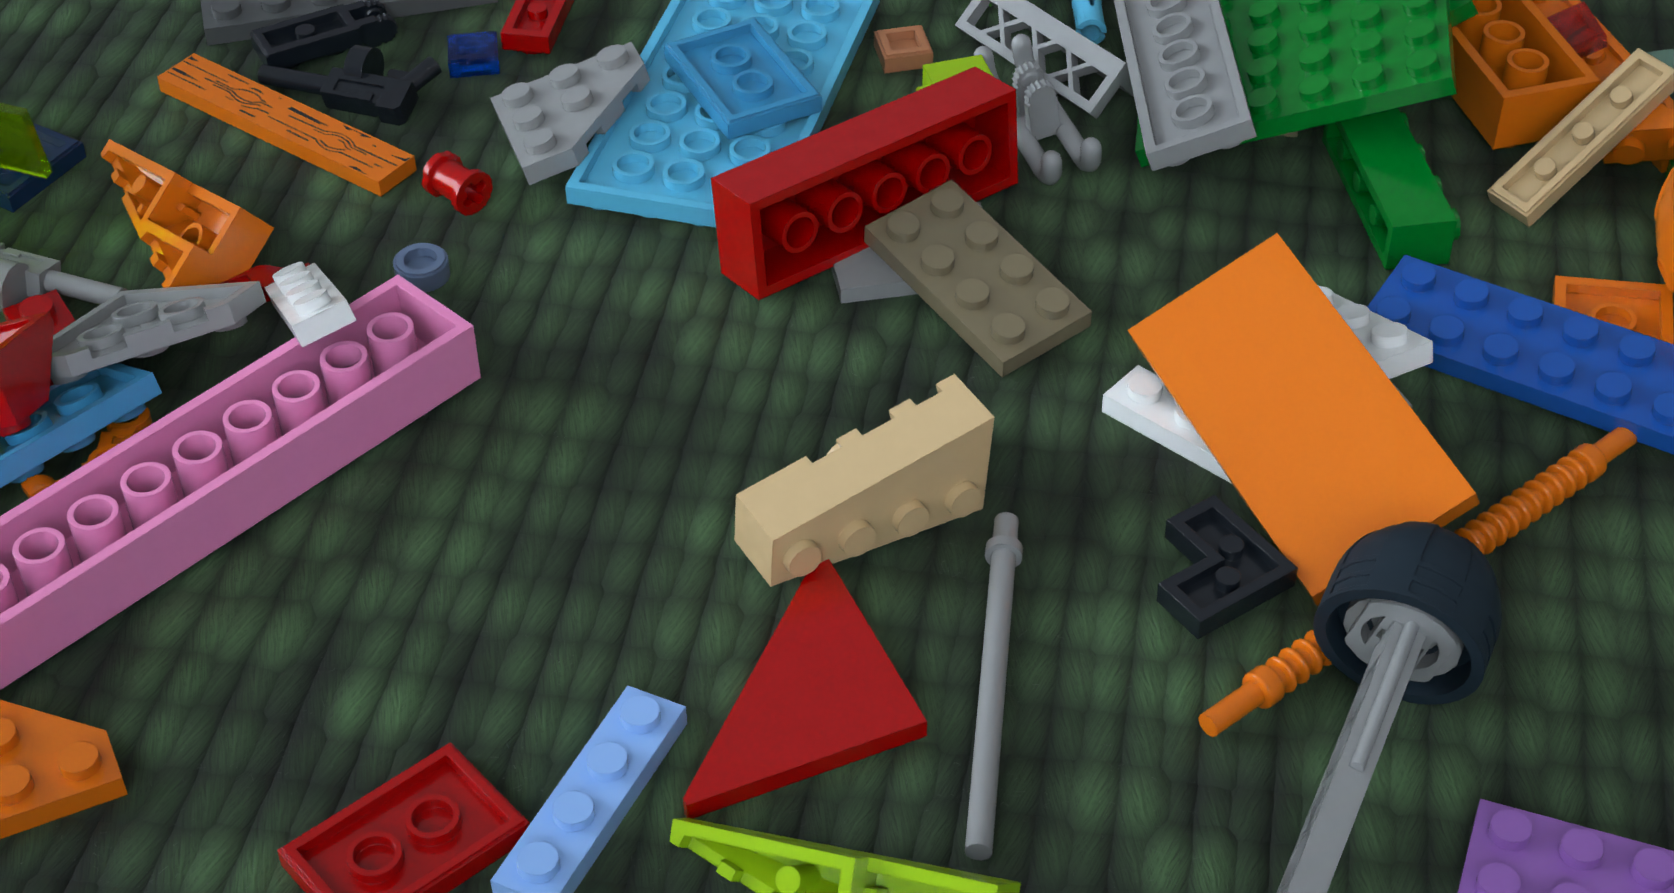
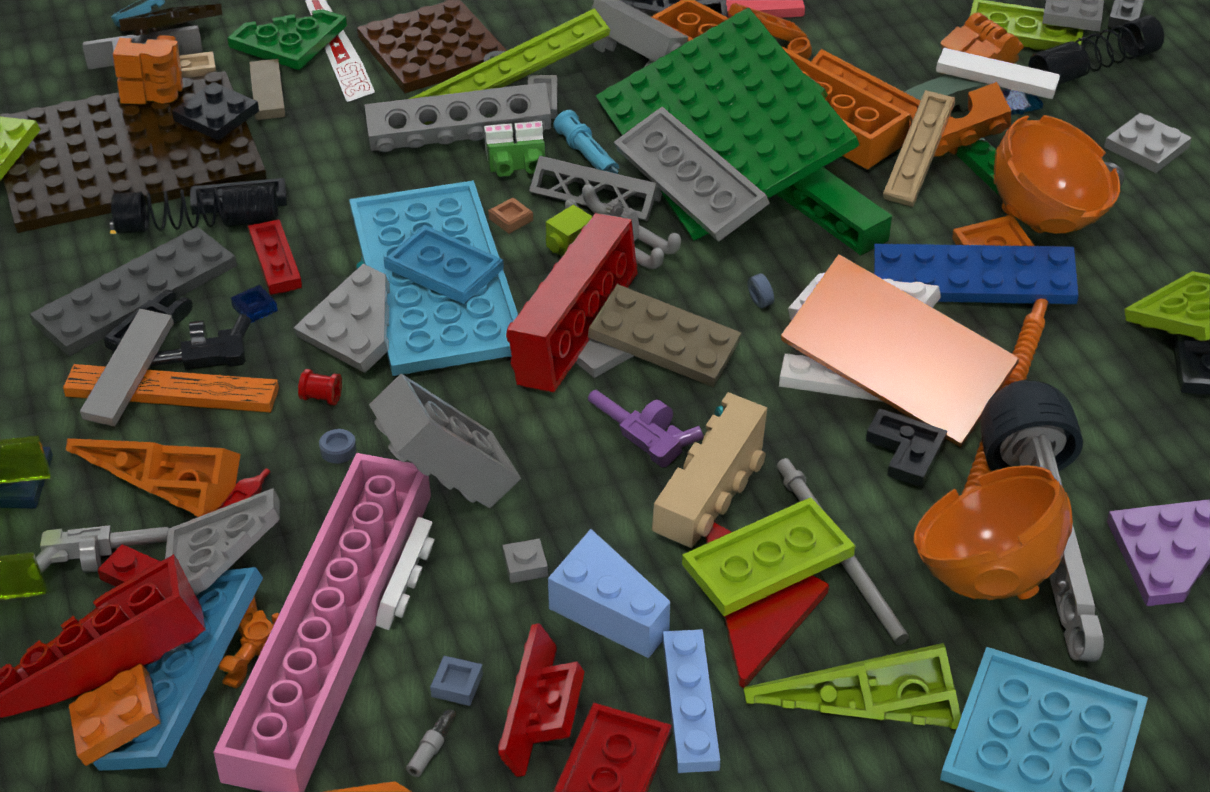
camera: 30 degrees left, 0 degrees up
white plate [264,261,357,348] -> none
clear red tile [1547,1,1608,58] -> none
none -> light grey tile [80,309,174,426]
none -> light grey brick [369,374,521,508]
none -> white plate [376,517,435,630]
none -> light grey piece [406,709,456,777]
none -> sand blue plate [430,656,483,706]
none -> red bracket [498,623,585,777]
none -> light grey plate [502,538,548,583]
none -> light blue wedge [548,529,670,658]
none -> medium lavender piece [588,390,704,467]
none -> lime plate [682,497,855,616]
none -> sand blue tile [747,273,774,308]
none -> orange rock [914,465,1073,600]

